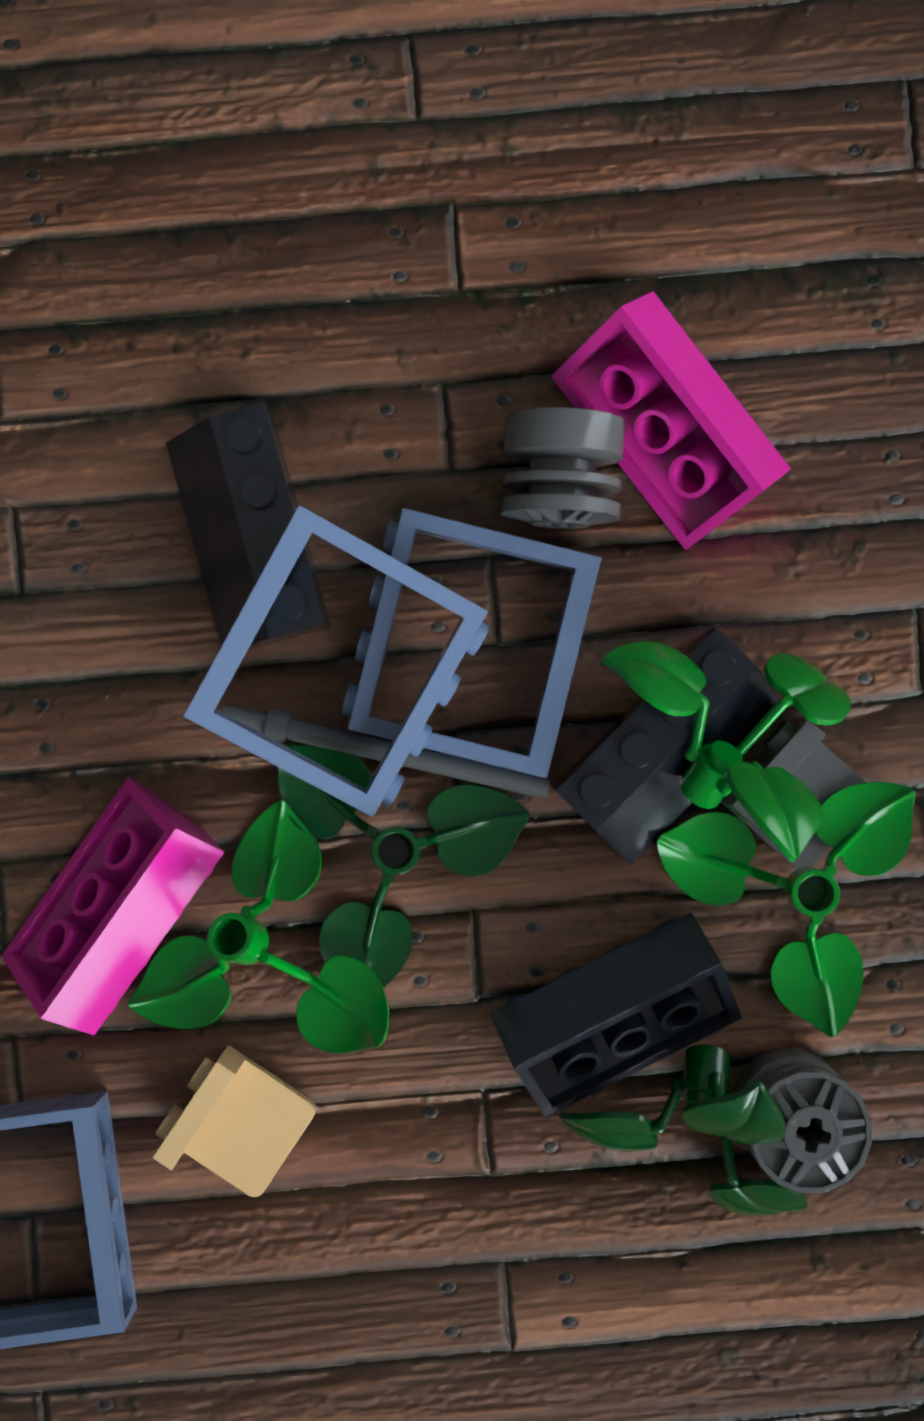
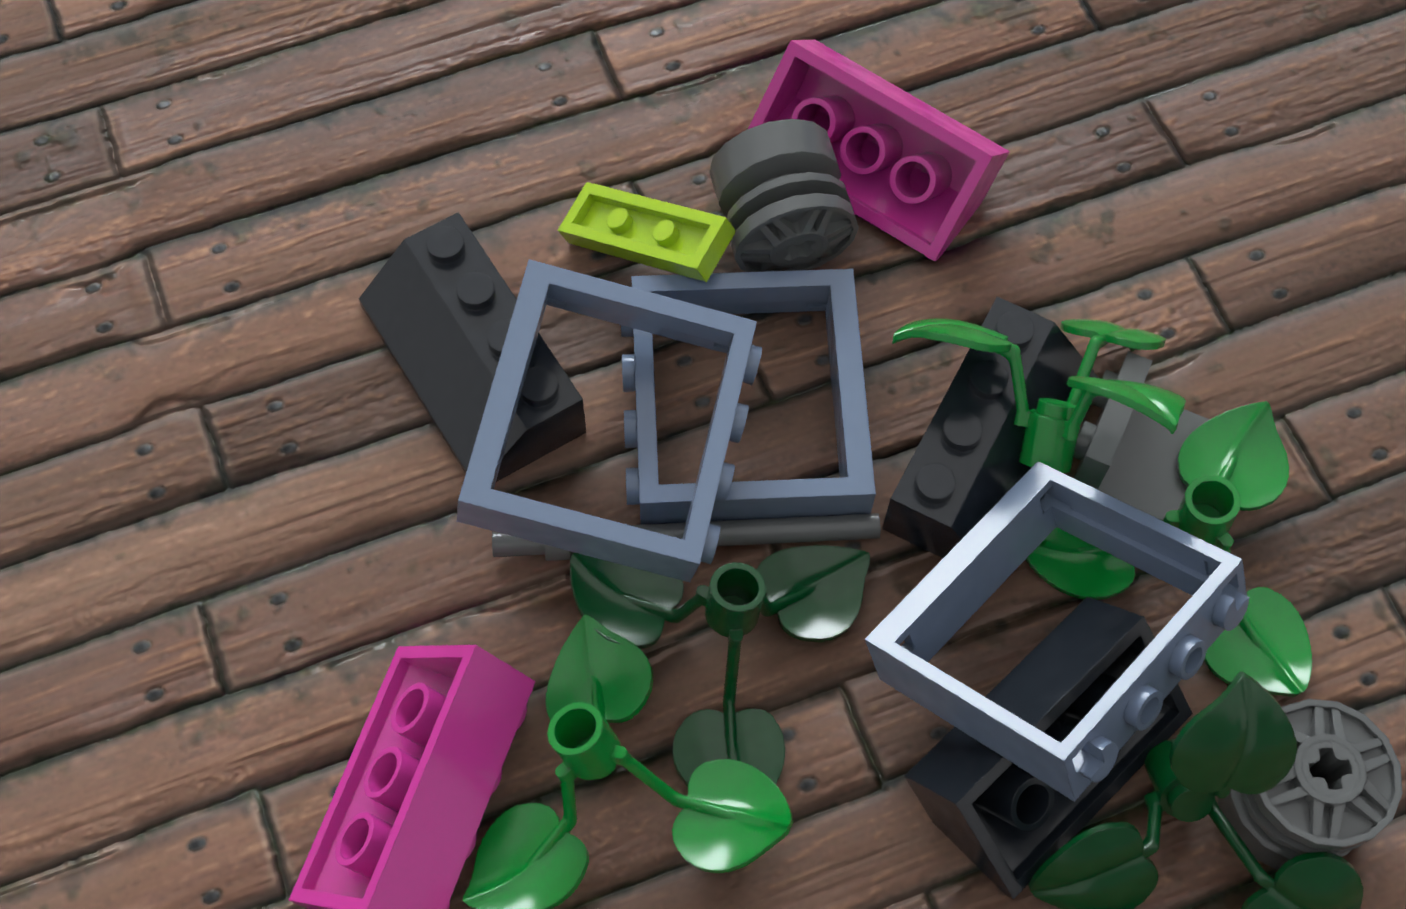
camera: 20 degrees left, 25 degrees down
none -> lime plate [558,182,736,282]
none -> sand blue window [865,461,1249,802]

